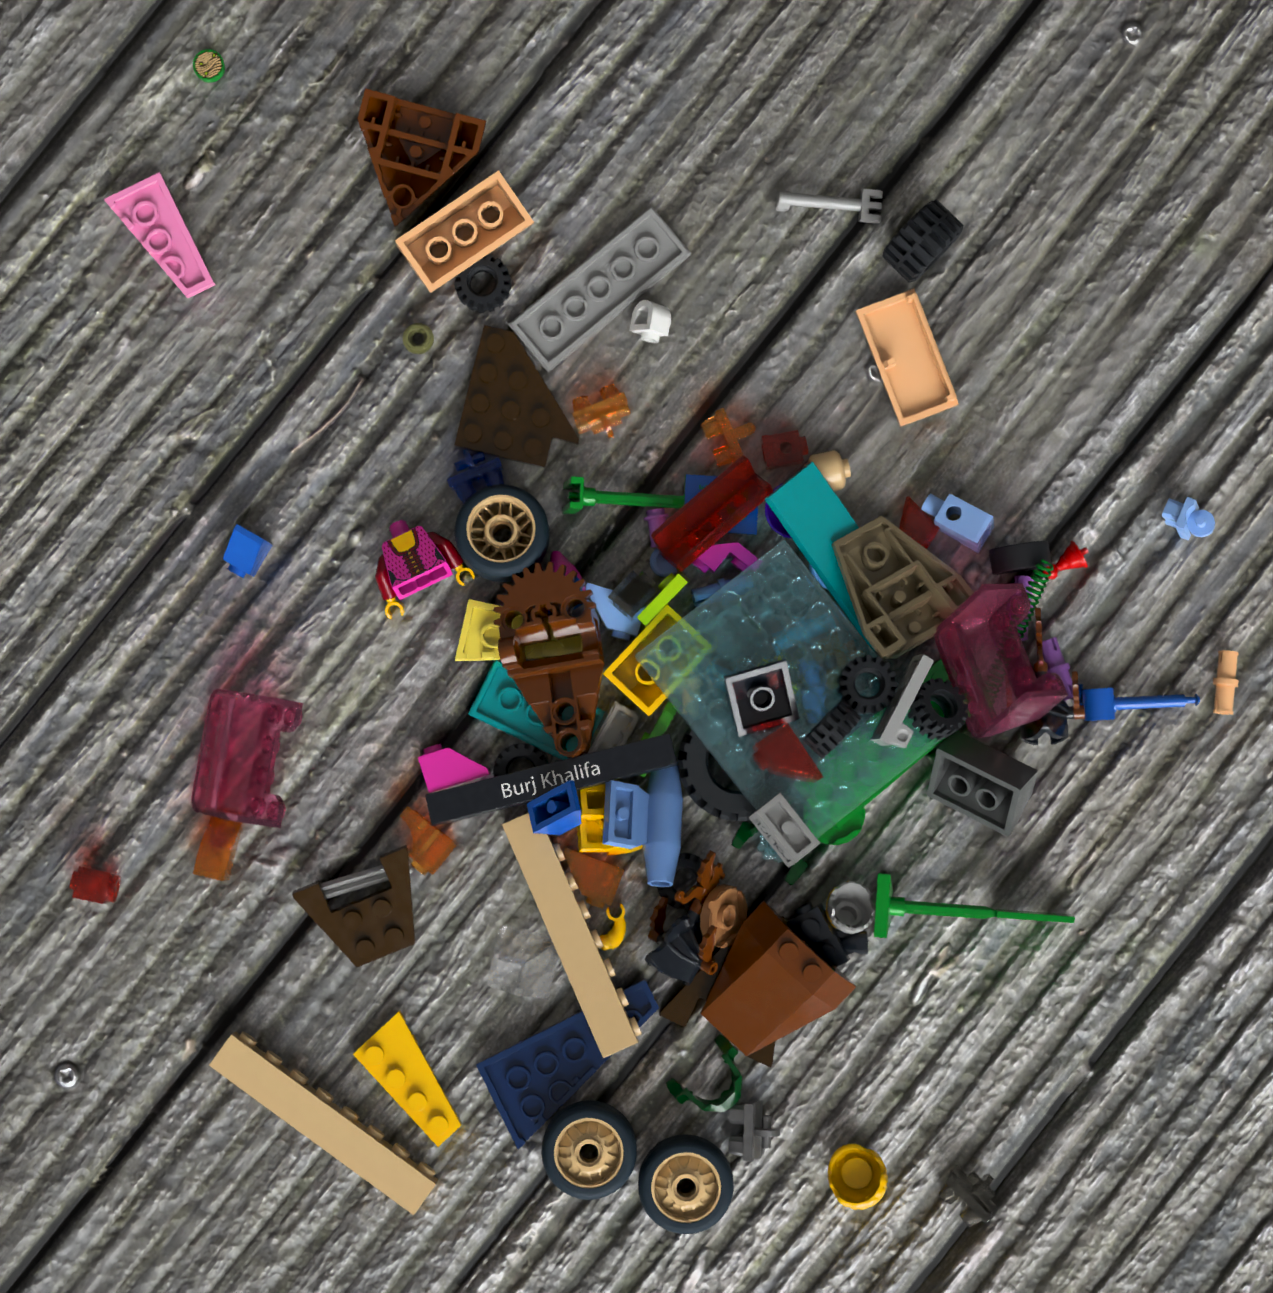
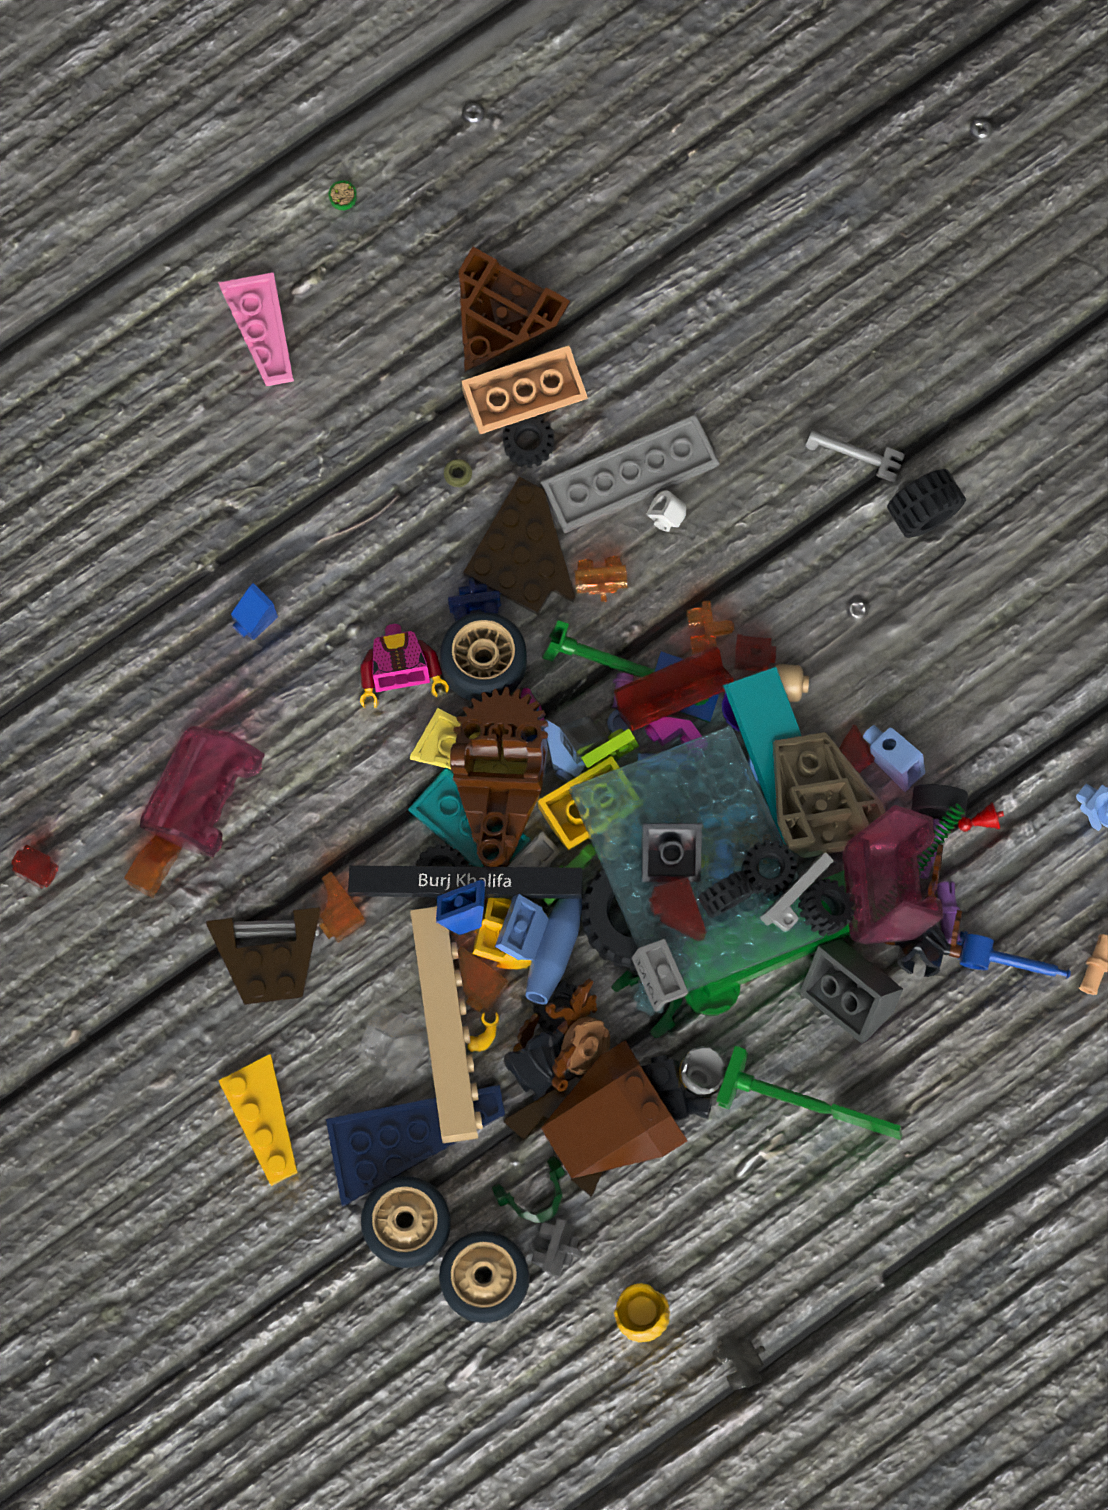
camera: 20 degrees right, 10 degrees down
tan brick [209,1031,438,1215] -> none
dark pink slope [418,744,491,793] -> none
light nougat container [855,289,959,427] -> none

